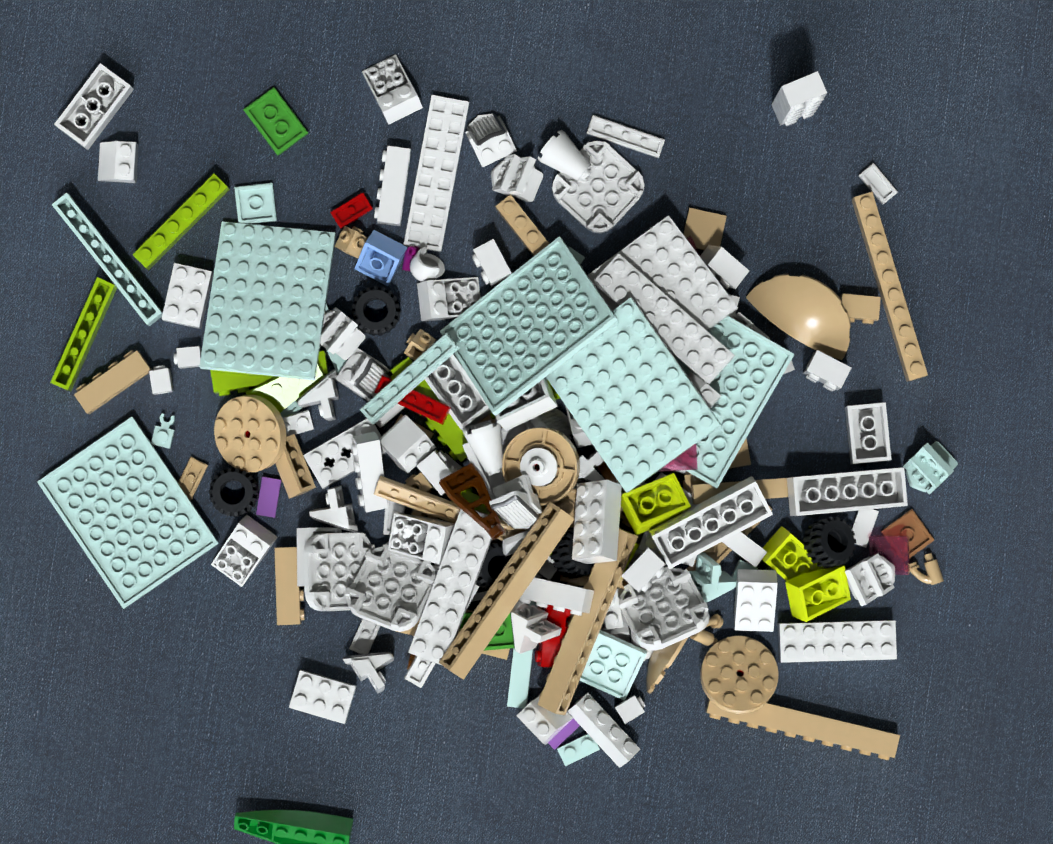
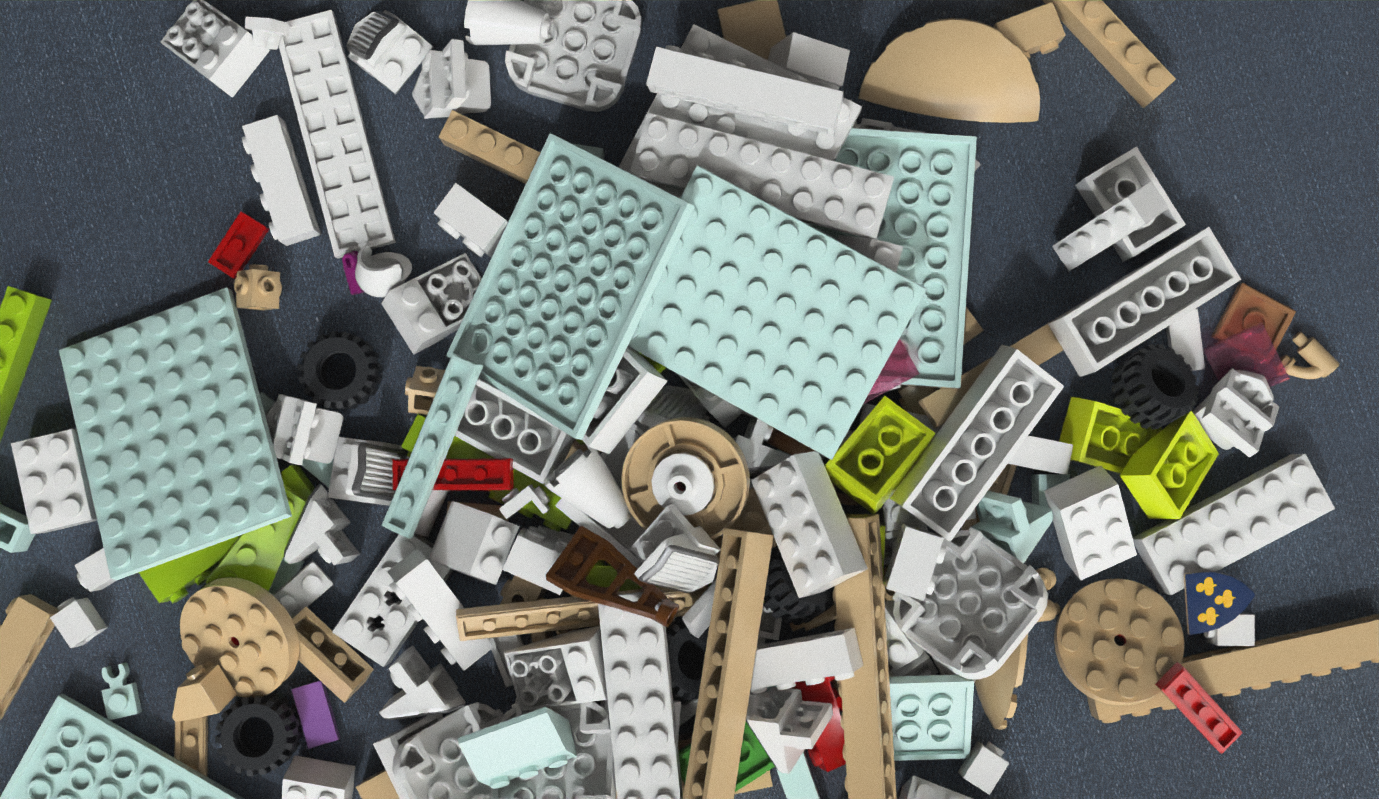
camera: 20 degrees left, 0 degrees up
light aqua tile [234,183,277,224] -> none
bright green tile [243,87,308,156] -> none
light blue slope [354,230,408,286] -> none
white brick [803,350,851,392] -> none
light aqua piece [903,441,958,495] -> none
none -> tan slope [172,664,237,722]
none -> white tile [245,17,290,50]
none -> light aqua slope [458,706,577,789]
none -> white bracket [499,485,550,519]
none -> white brick [646,45,844,136]
none -> white brick [1052,181,1169,271]
none -> tile [1155,662,1243,754]
none -> dark blue shield [1184,571,1256,635]
none -> white brick [1204,612,1255,646]

